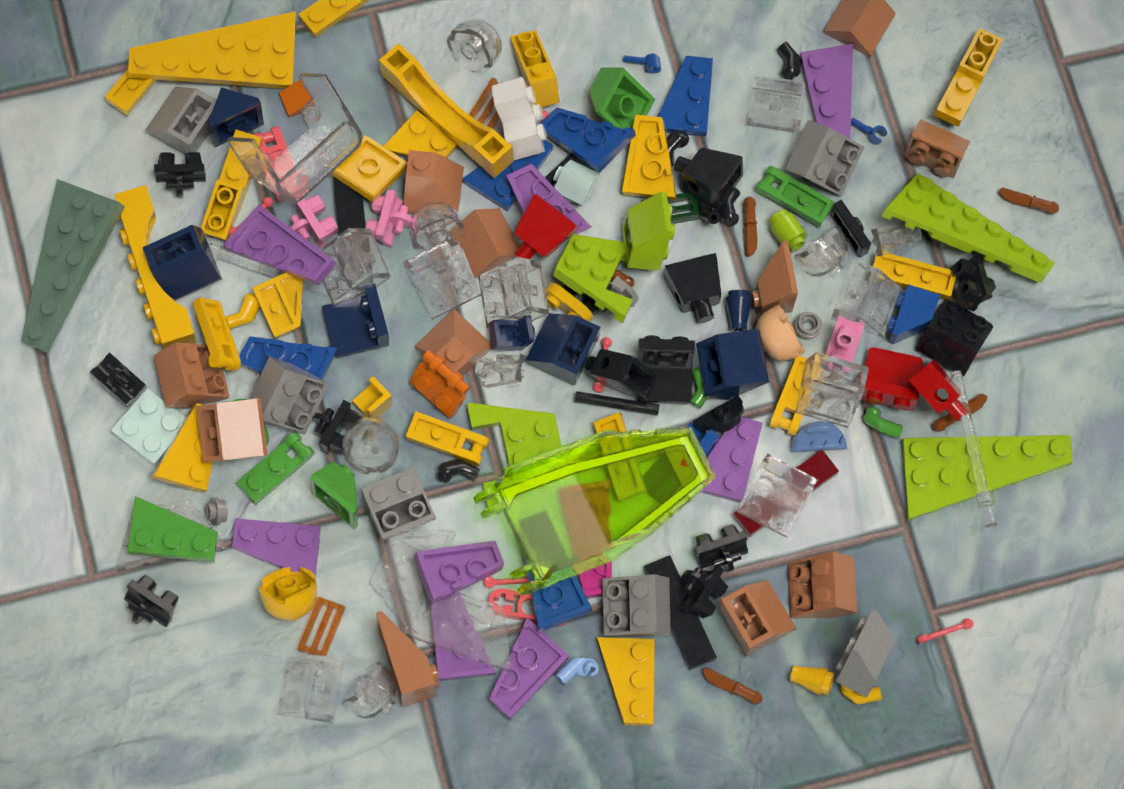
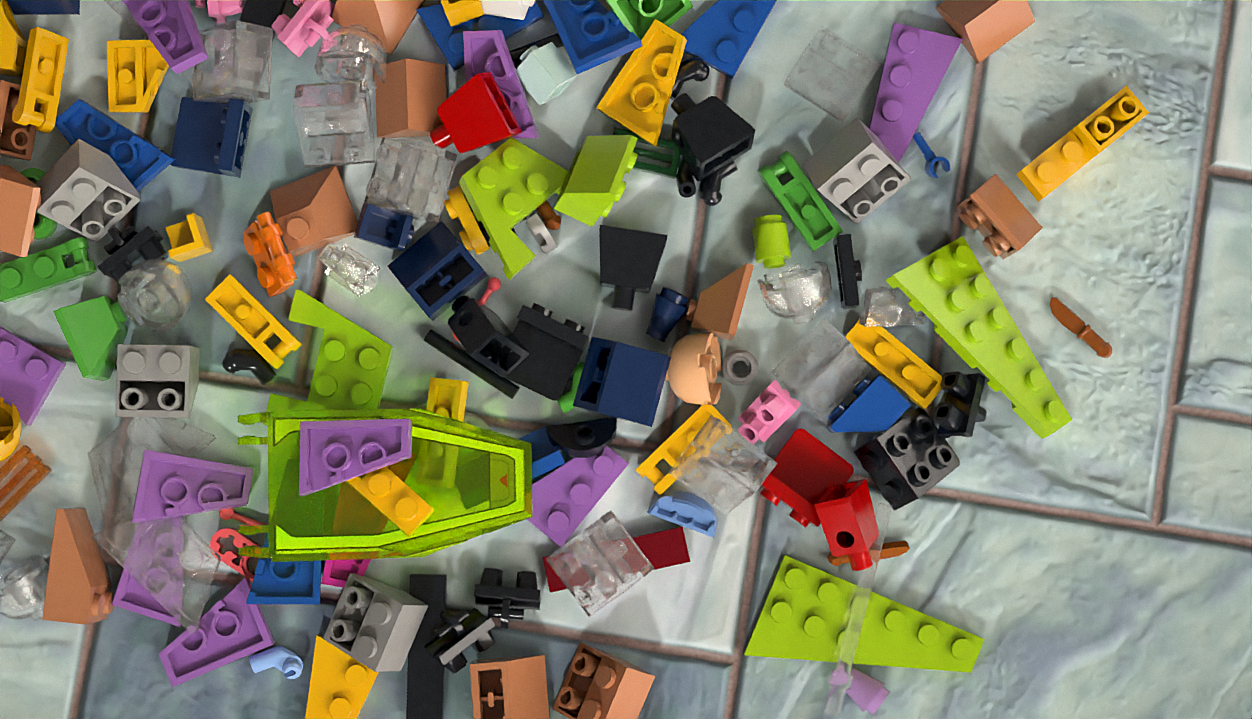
camera: 30 degrees right, 15 degrees up
yellow arm [225,293,260,329] -> none
dark orange piece [743,196,758,257] -> none
black arm [777,42,802,81] -> none
bright green arm [863,406,903,438] -> none
none -> medium lavender wing [299,419,412,496]
none -> yellow plate [346,467,434,538]
none -> lavender cone [834,664,890,715]

